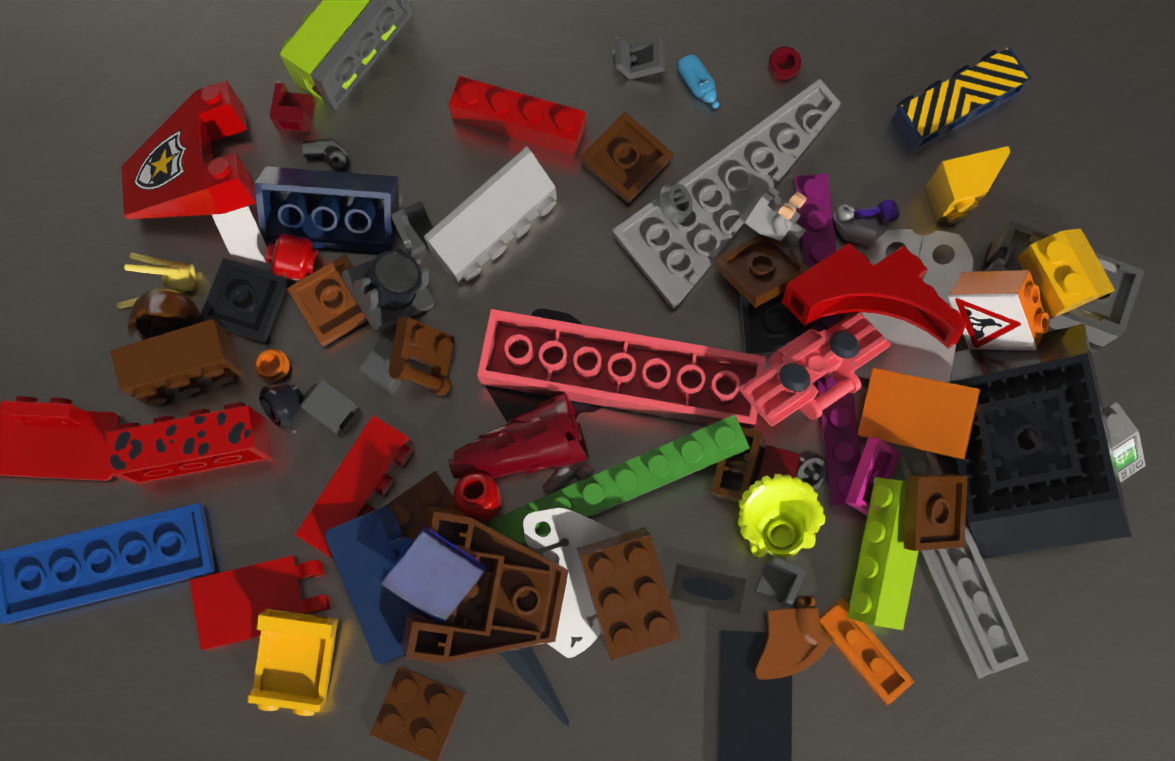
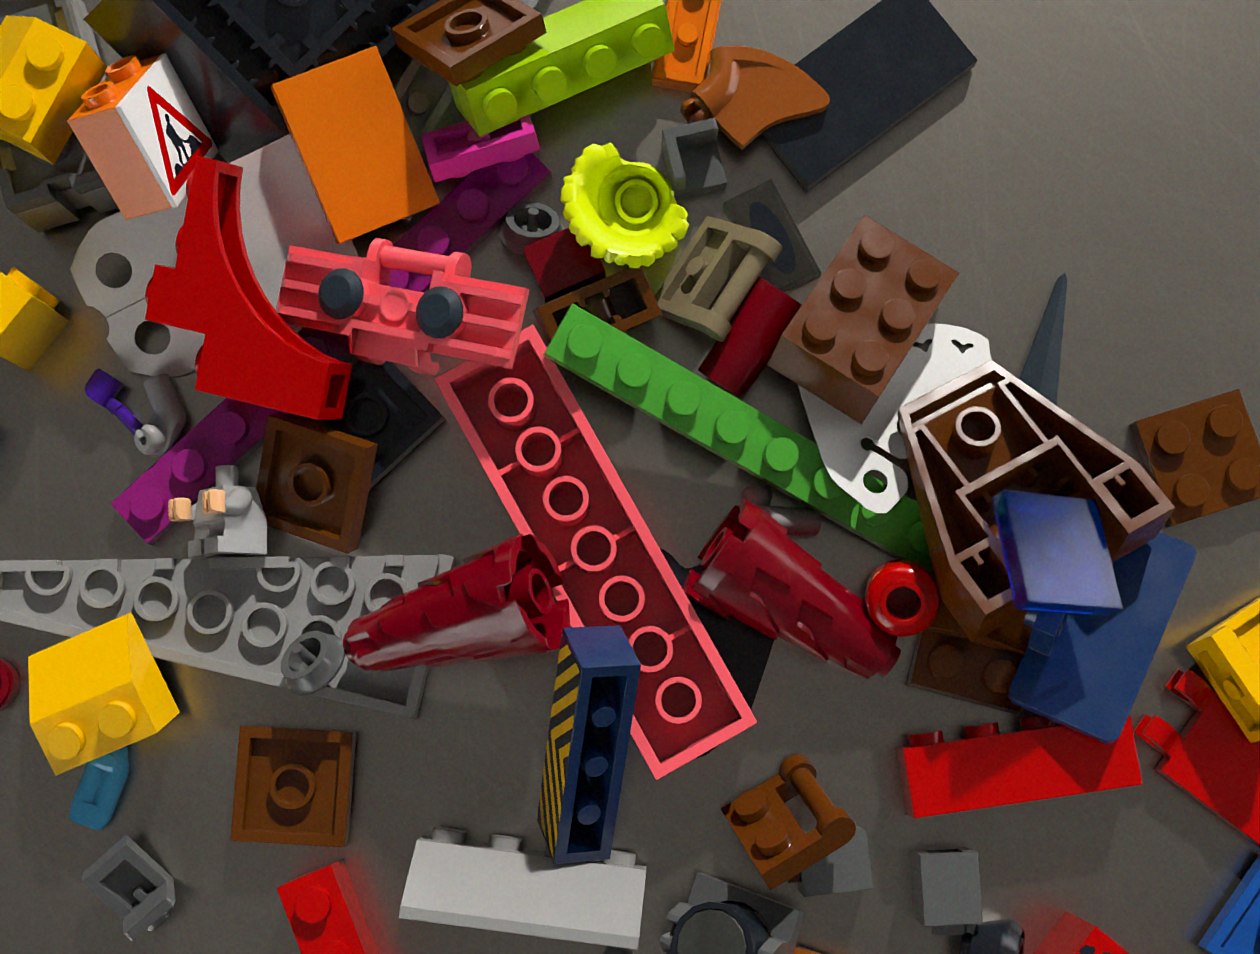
camera: 130 degrees left, 5 degrees up
none -> yellow slope [28,612,180,776]
none -> dark red cone [343,534,570,671]
none -> dark blue brick [537,625,641,864]
none -> dark tan plate [655,216,783,342]
none -> dark red pin [697,277,802,400]

